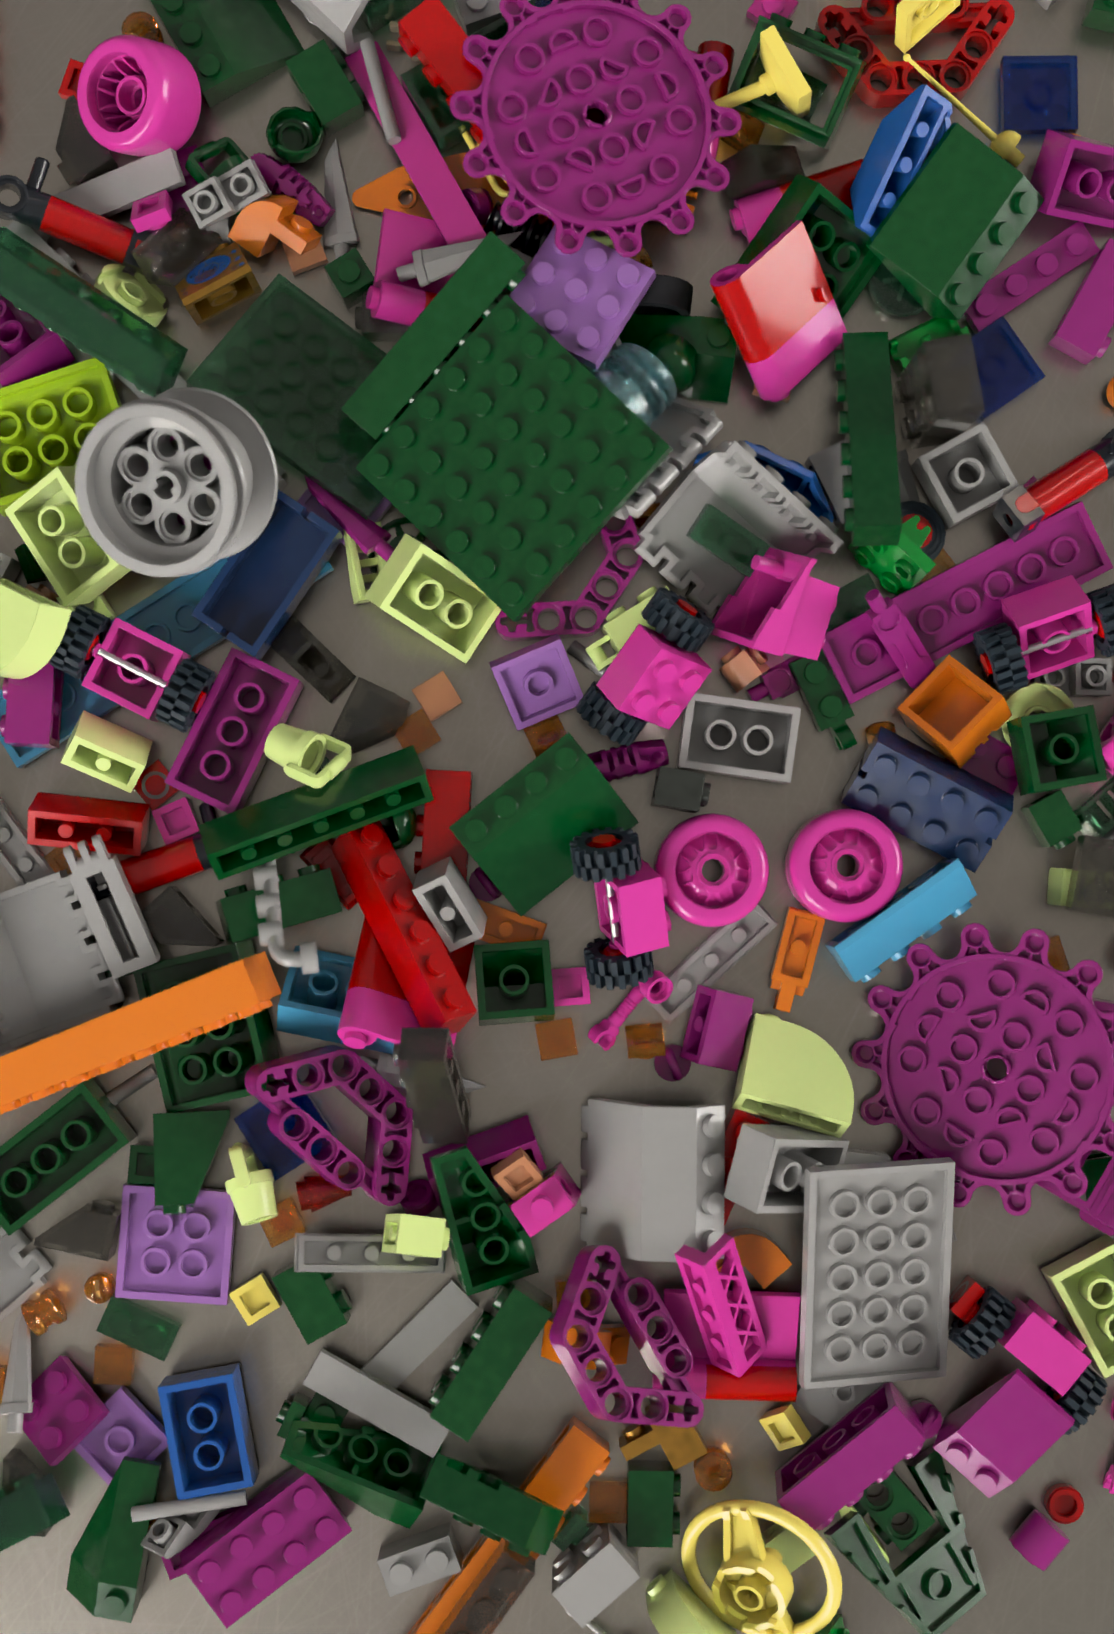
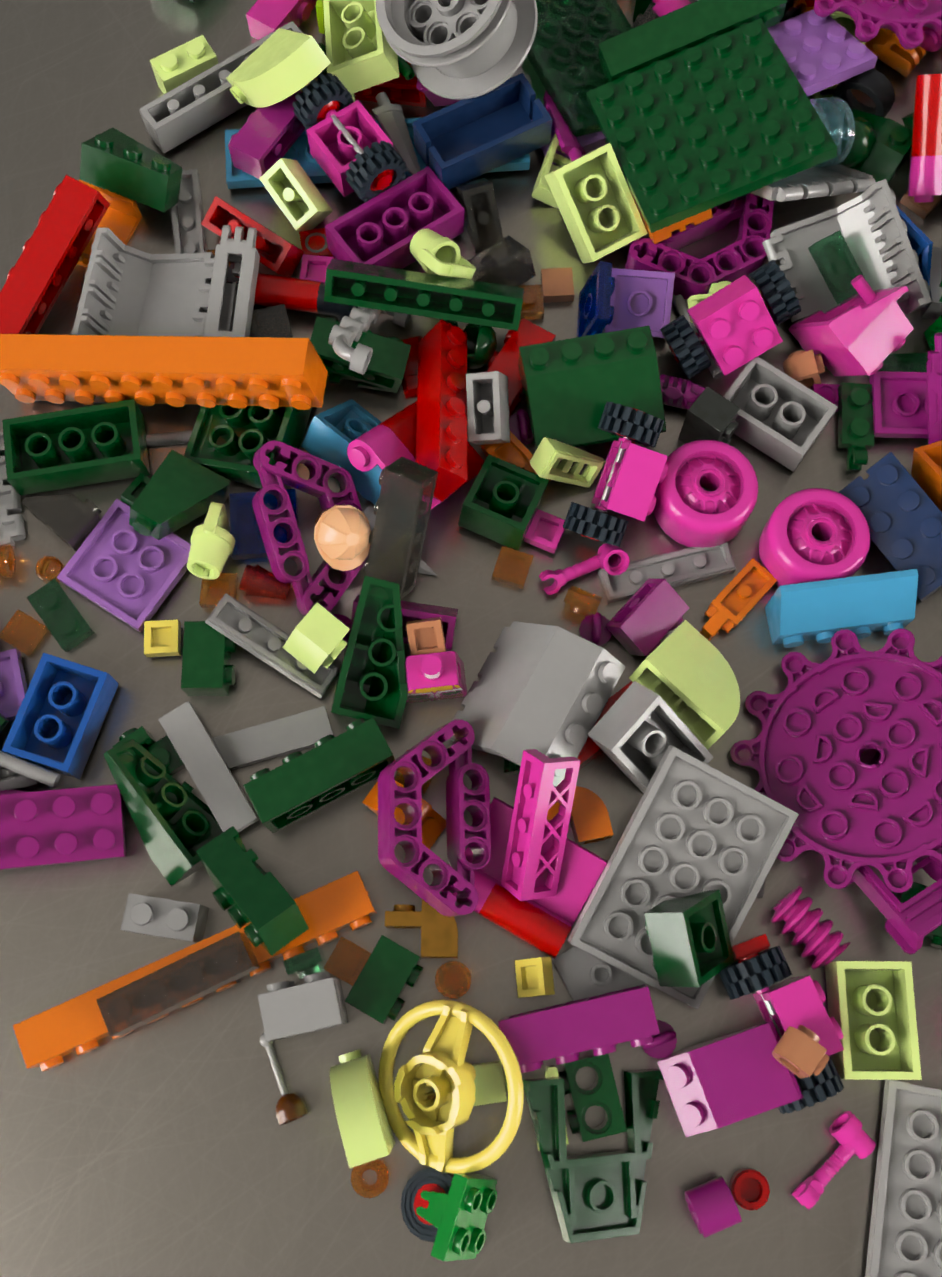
camera: 30 degrees right, 15 degrees down
none -> light nougat piece [314,504,371,571]
none -> light grey bar [373,92,420,174]
none -> yellowish green slope [530,437,606,488]
none -> clear blue plate [577,261,615,337]
none -> dark green slope [644,889,734,987]
none -> dark pink piece [771,886,851,970]
none -> nougat plate [772,1025,830,1078]

